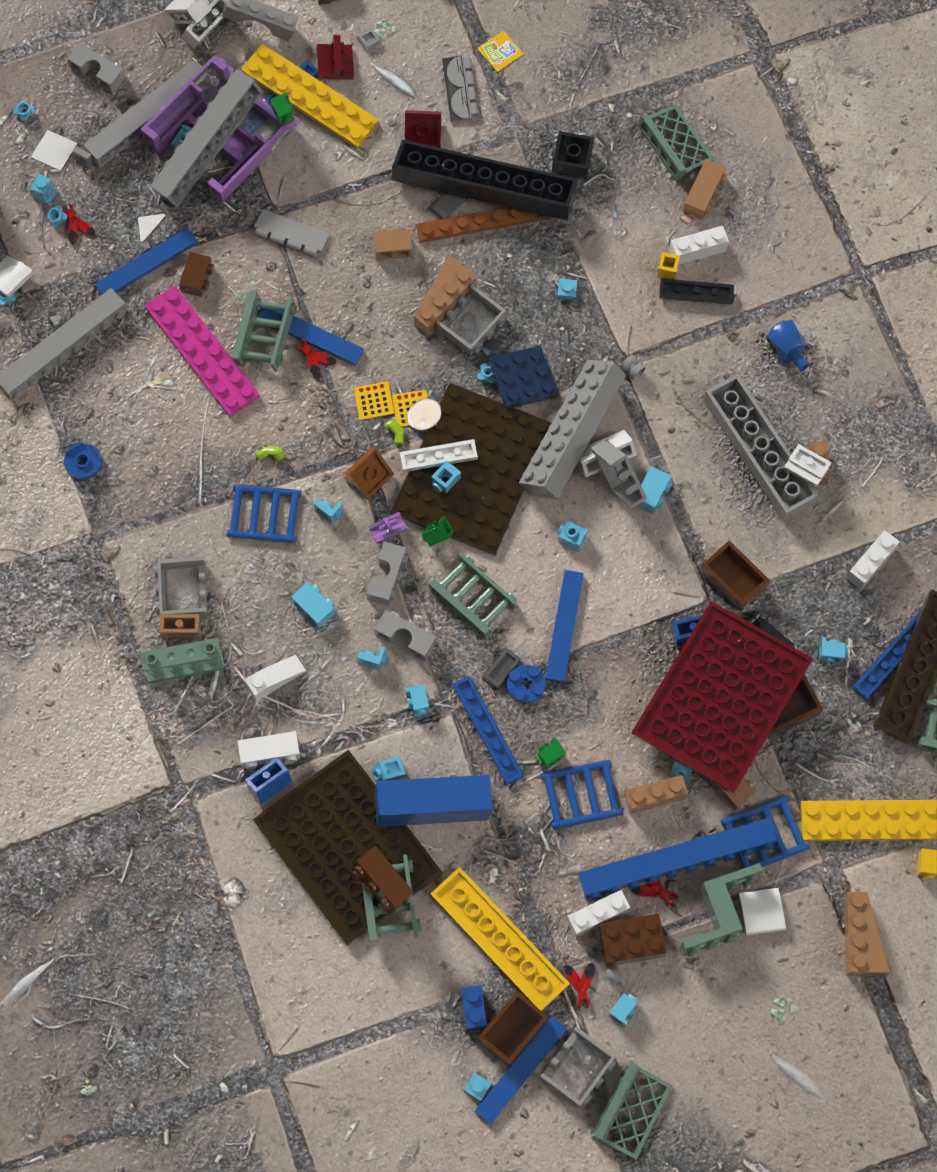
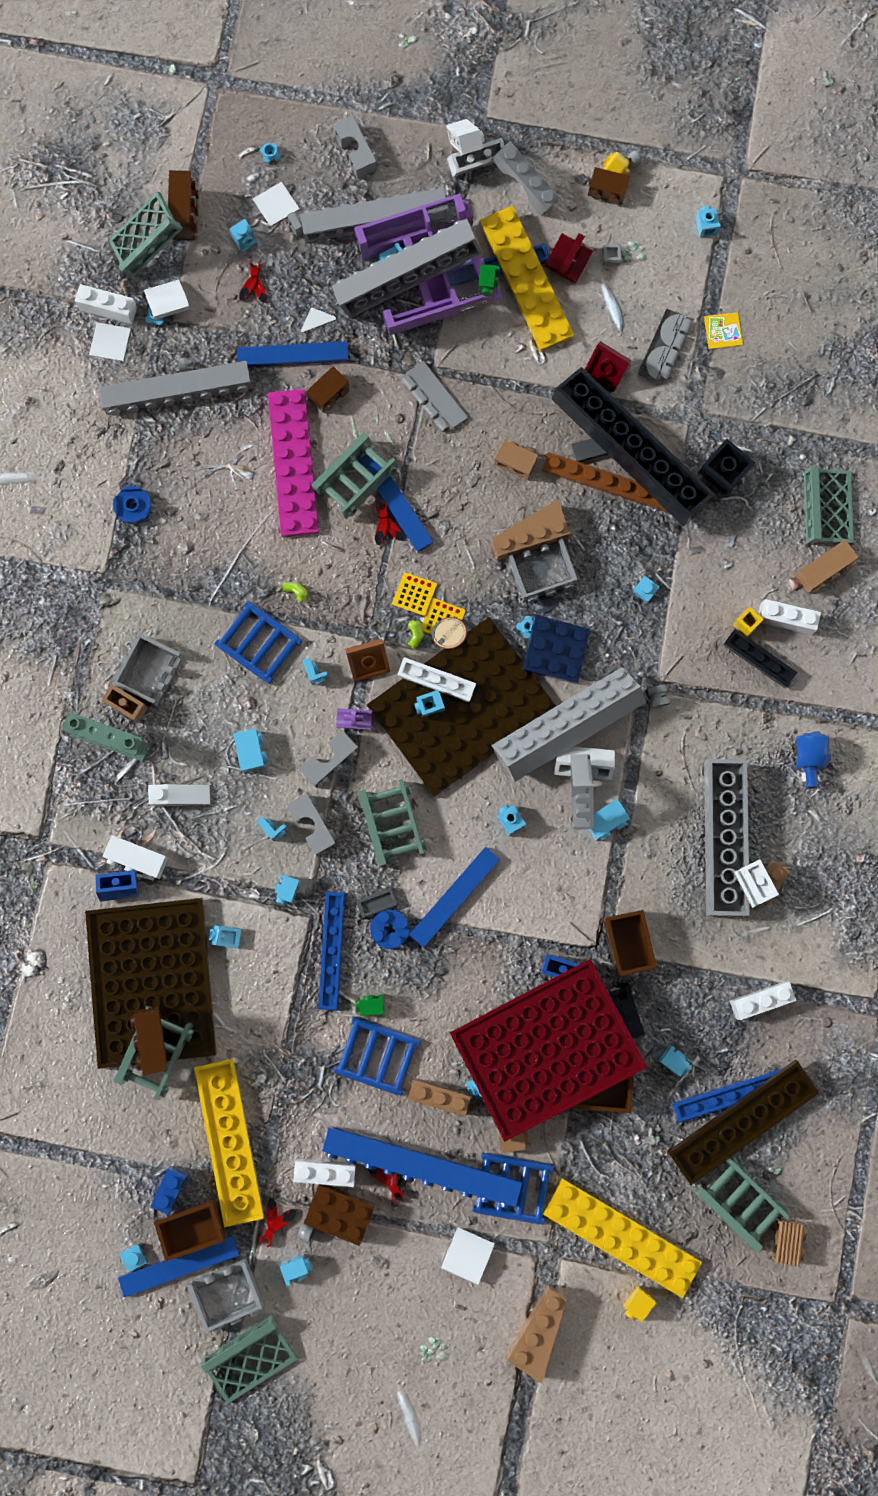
camera: 30 degrees right, 10 degrees up
medium azure plate [47,205,67,227] -> none
blue piece [374,775,493,827] -> none
green brick [421,516,454,547] -> none
sand green bracket [679,863,763,957] -> none

